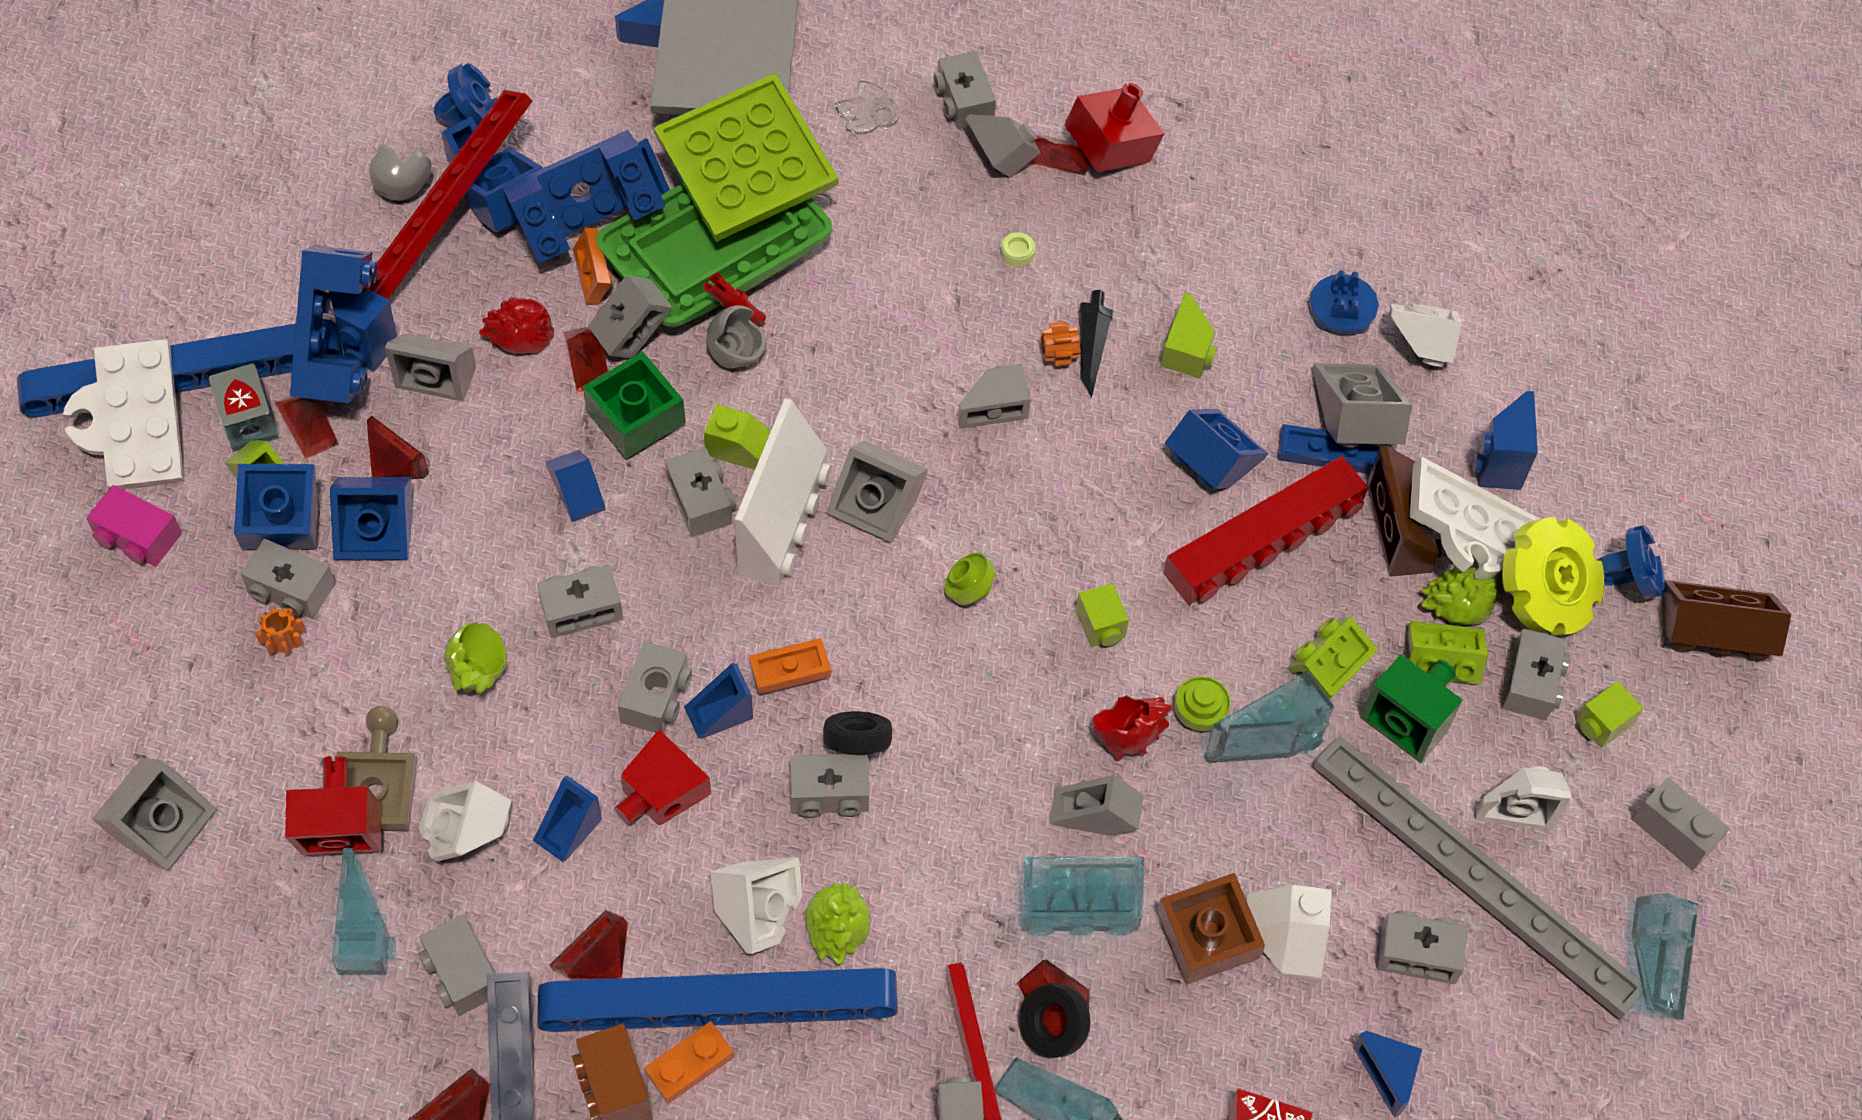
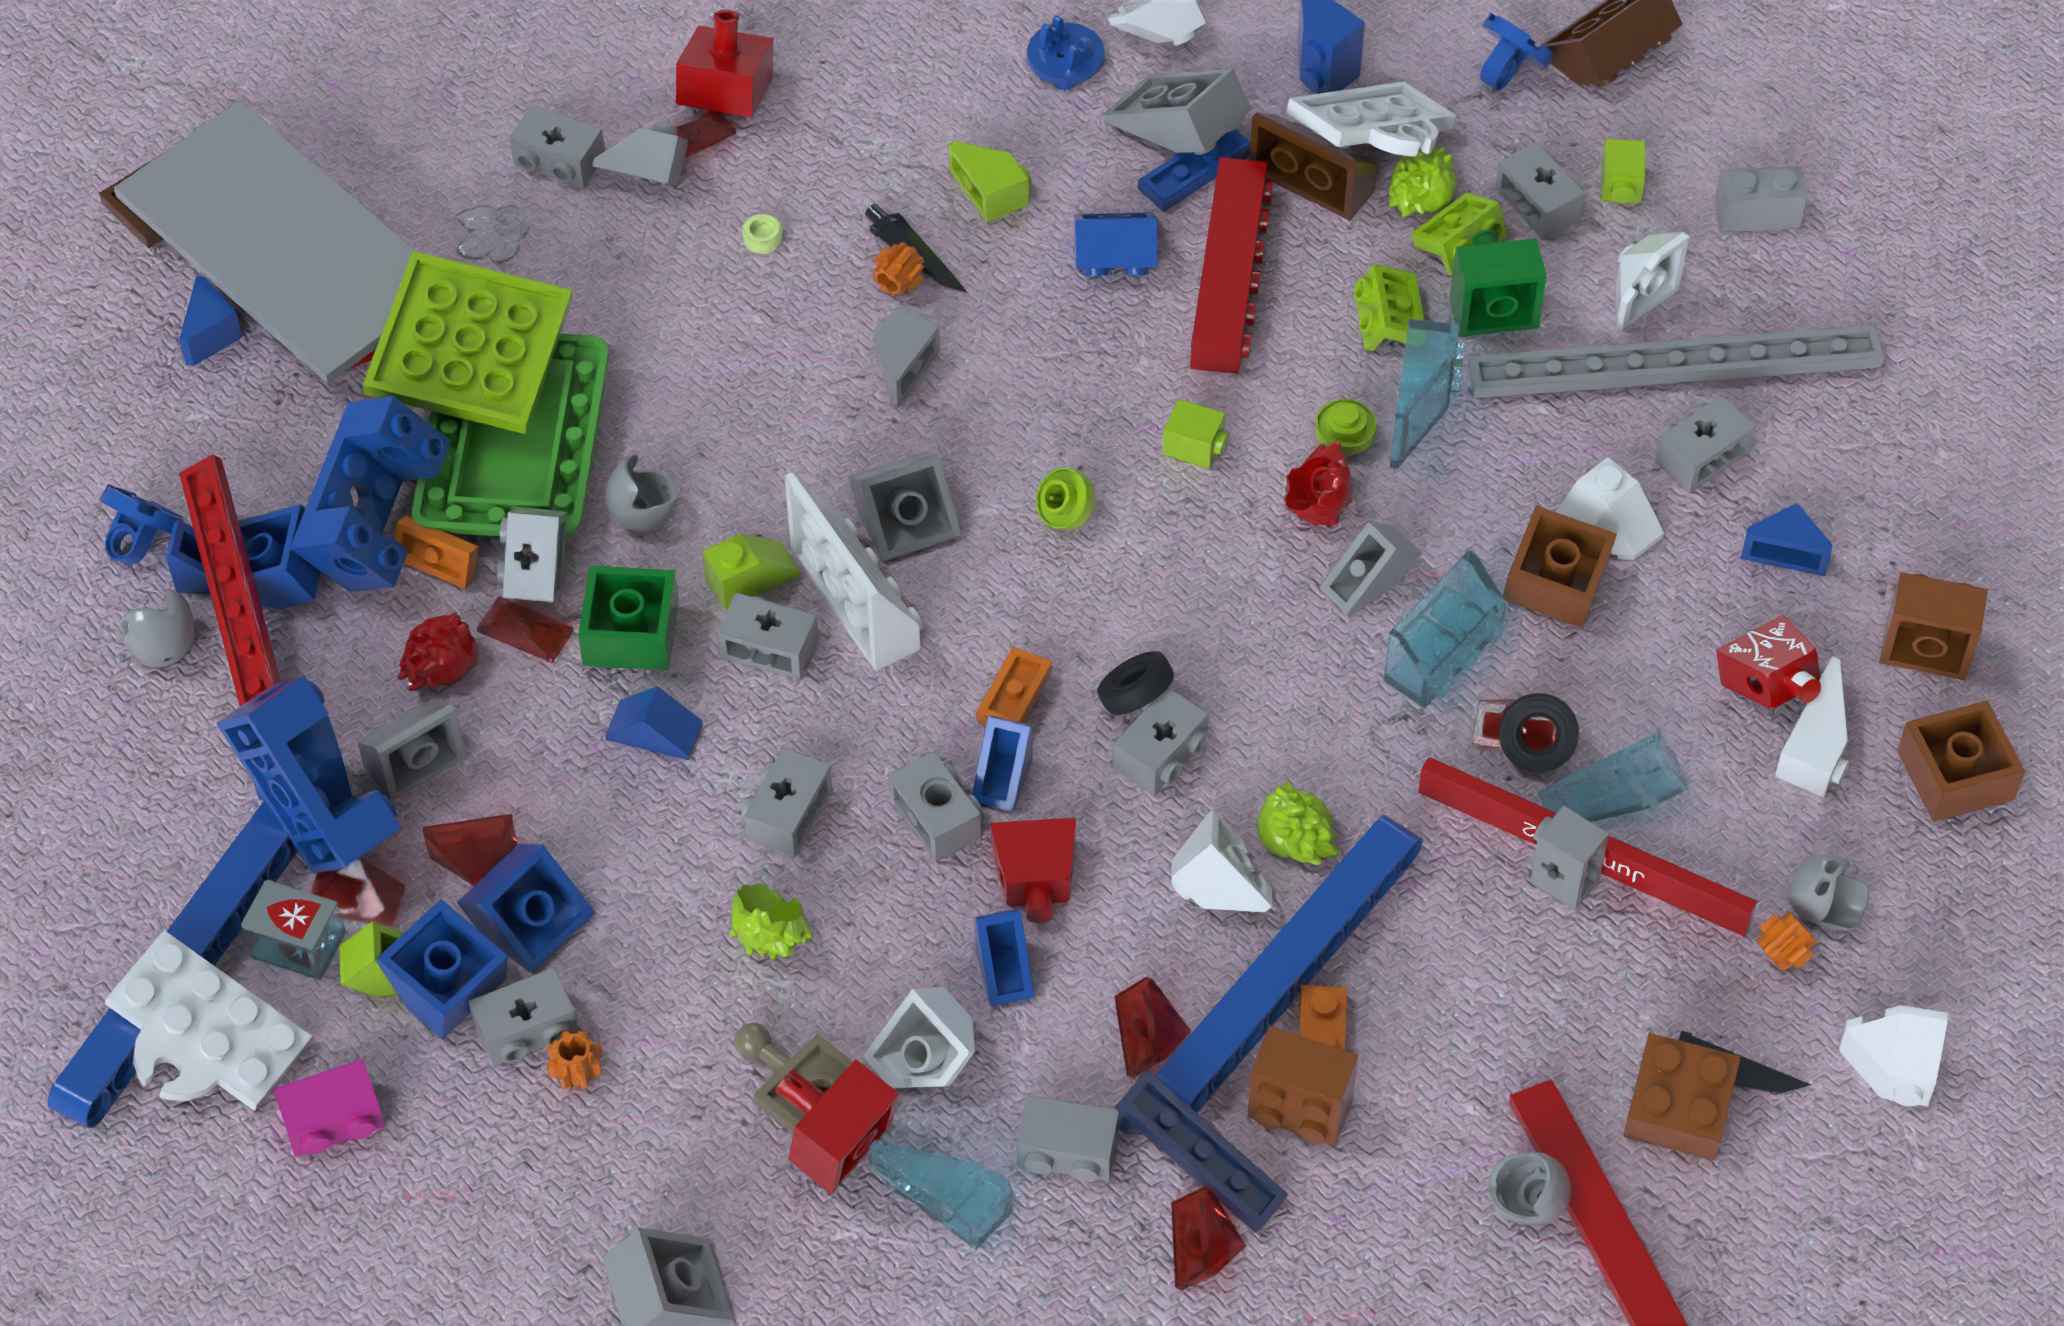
camera: 45 degrees left, 5 degrees down
red pin [703,273,766,328] -> none
neon yellow piece [1502,517,1604,636] -> none
clear light blue slope [1631,893,1699,1020] -> none

